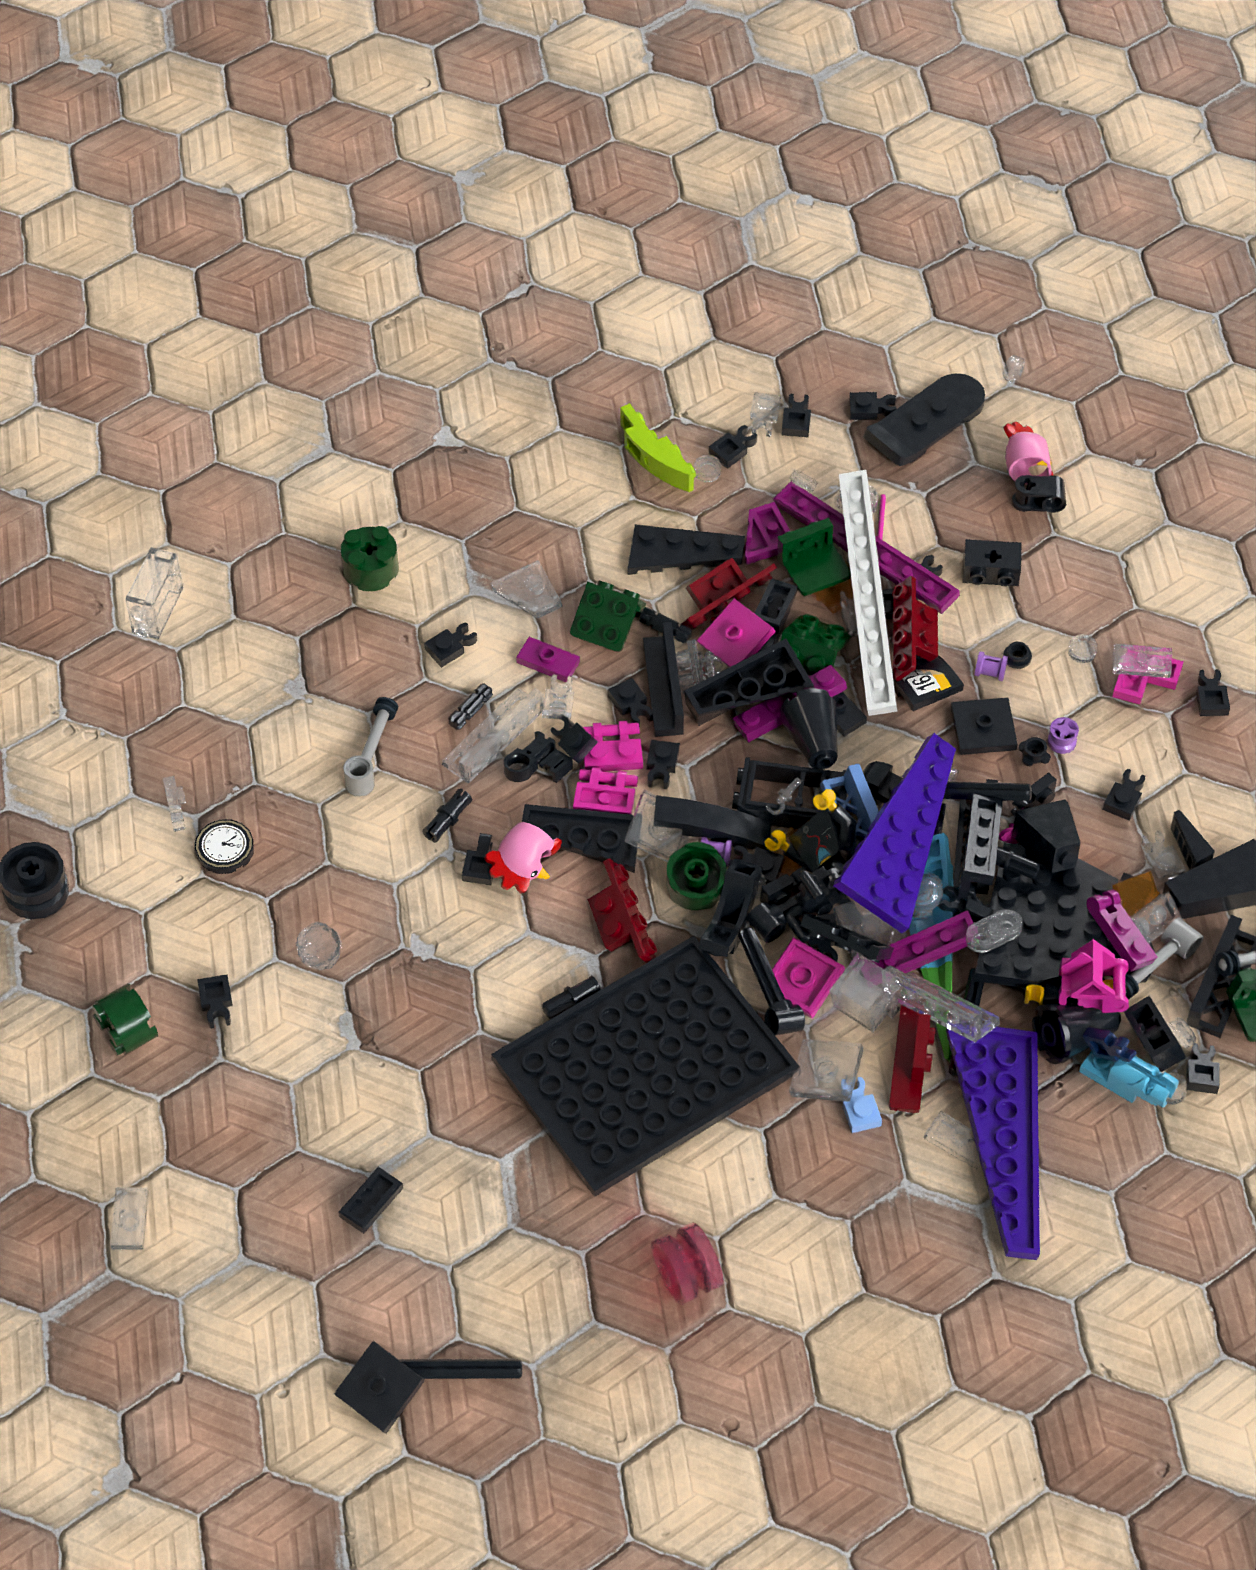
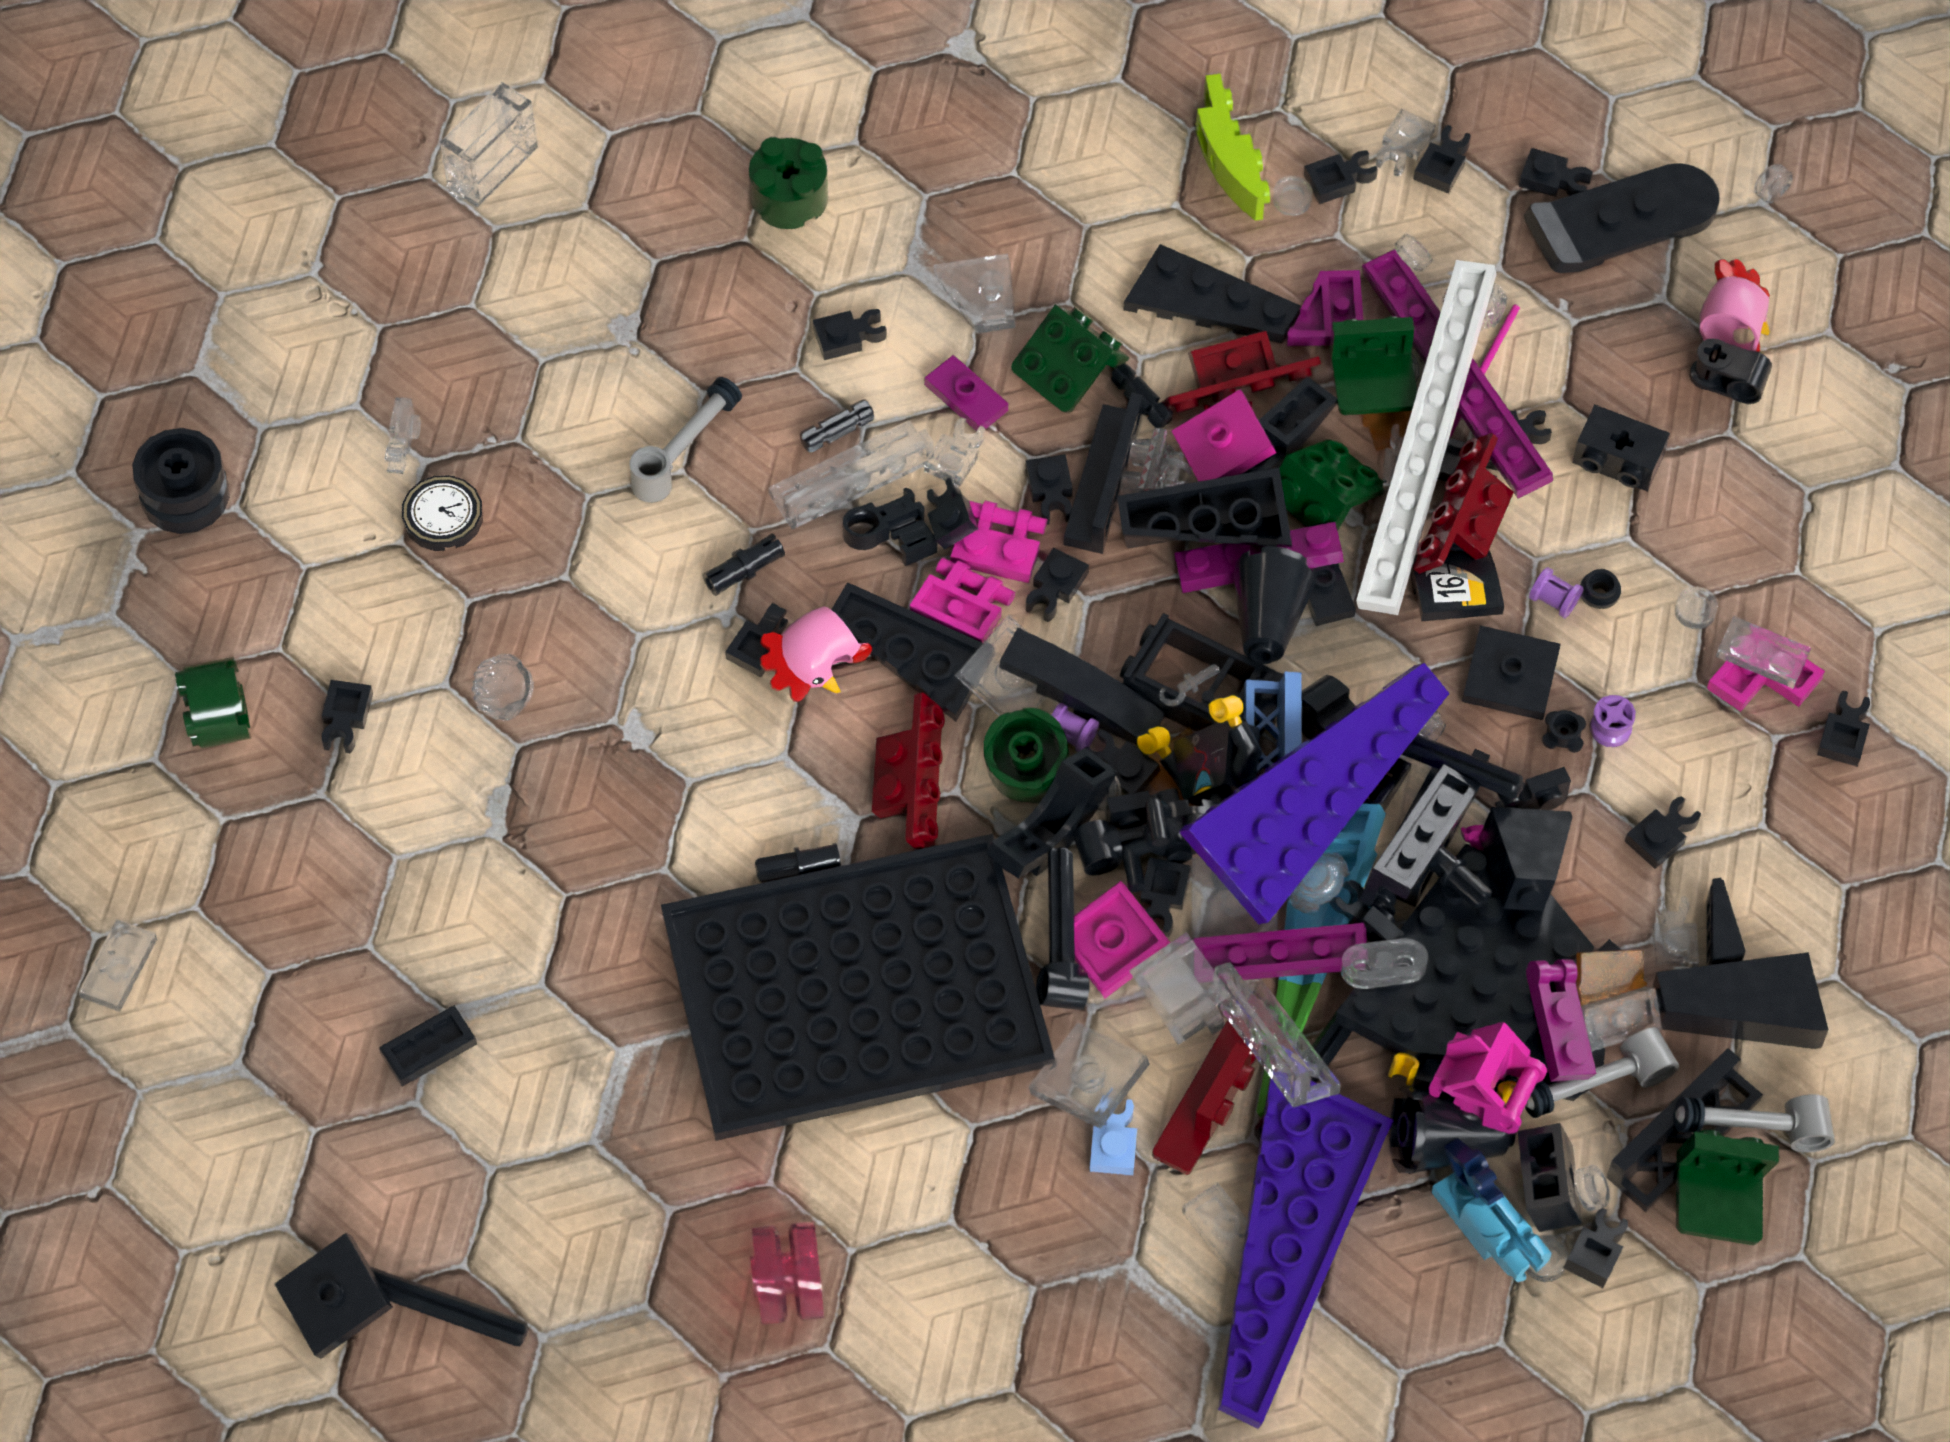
camera: 20 degrees right, 5 degrees up
black wing [800,914,894,963] -> none

